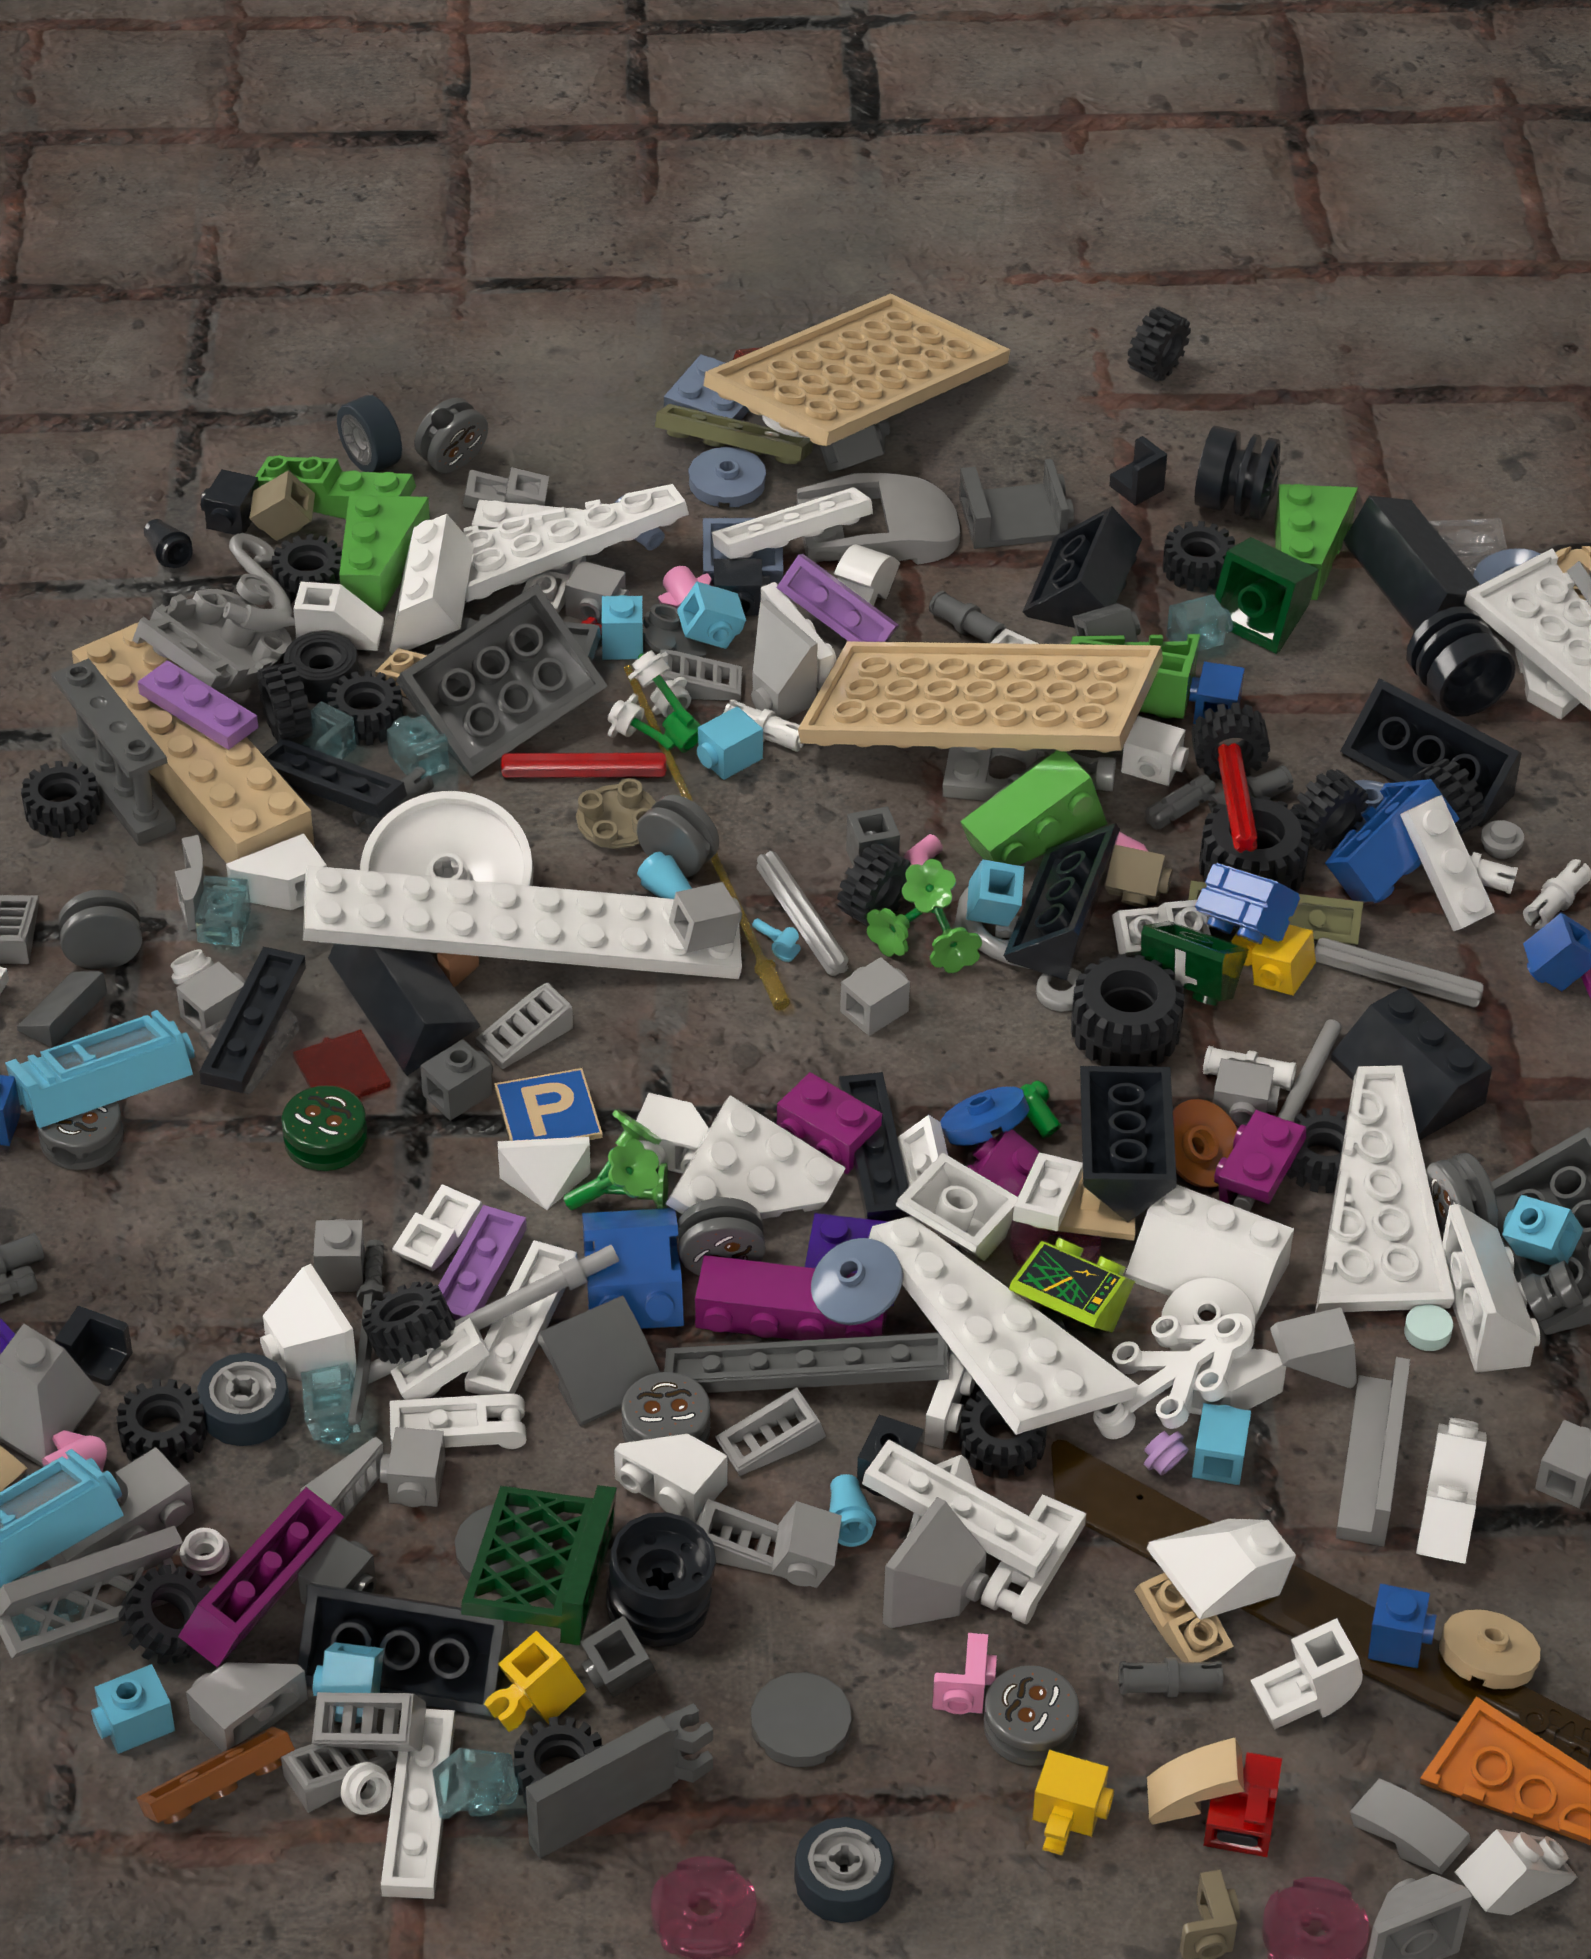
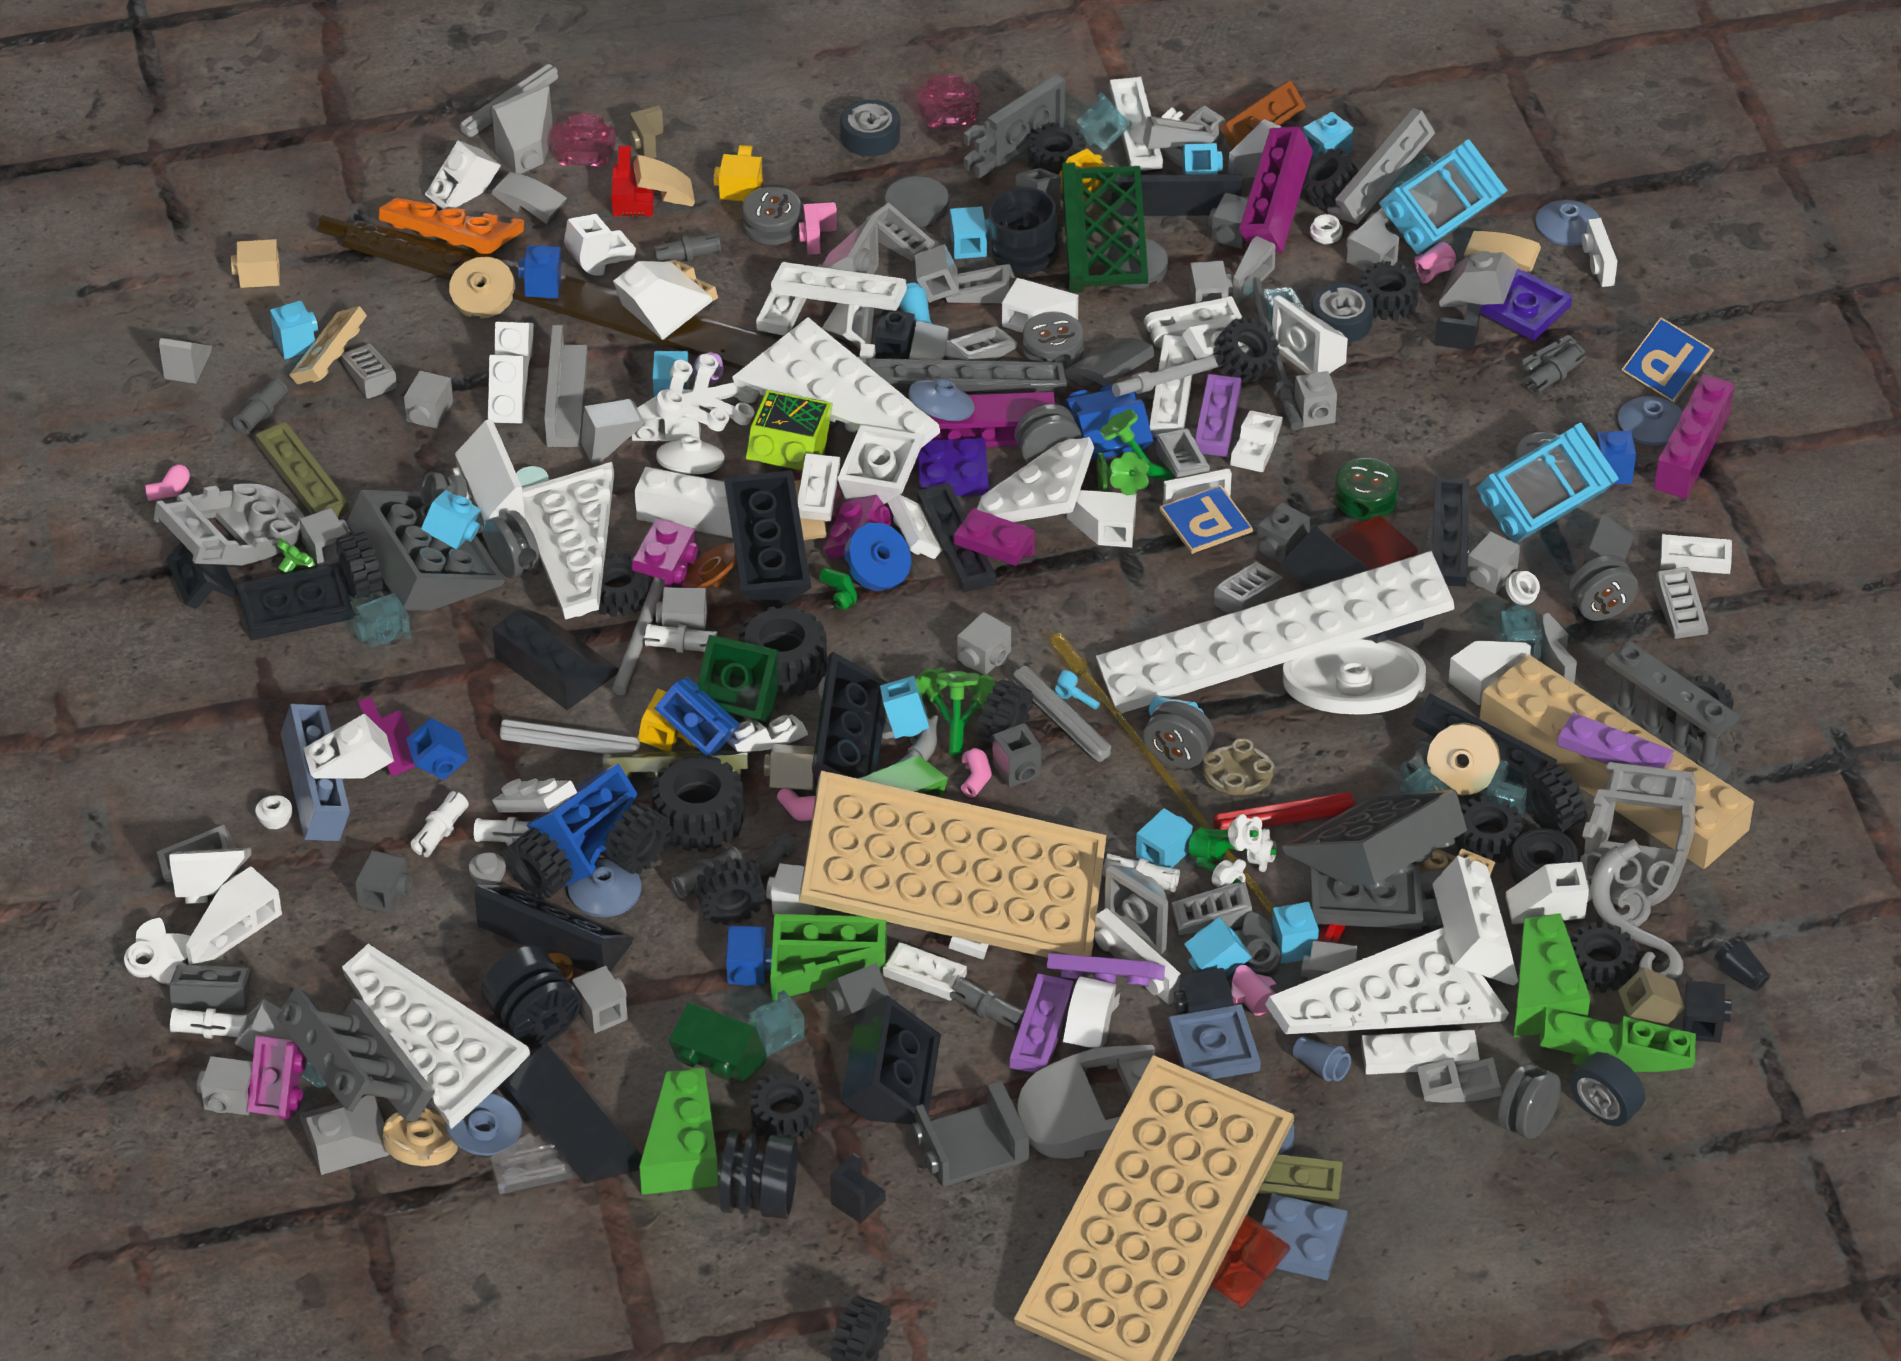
camera: 170 degrees right, 0 degrees up
light grey brick [669,882,742,953] -> none
white plate [712,487,873,559] -> none
red axle [1218,743,1257,853] -> none
none -> light grey brick [572,966,628,1034]
none -> light grey slope [866,202,935,262]
none -> dark grey slope [909,320,949,360]
none -> medium azure brick [950,206,991,259]
none -> medium lavender plate [1010,974,1074,1073]
none -> light grey slope [1156,428,1210,478]
none -> tan plate [1427,722,1500,796]

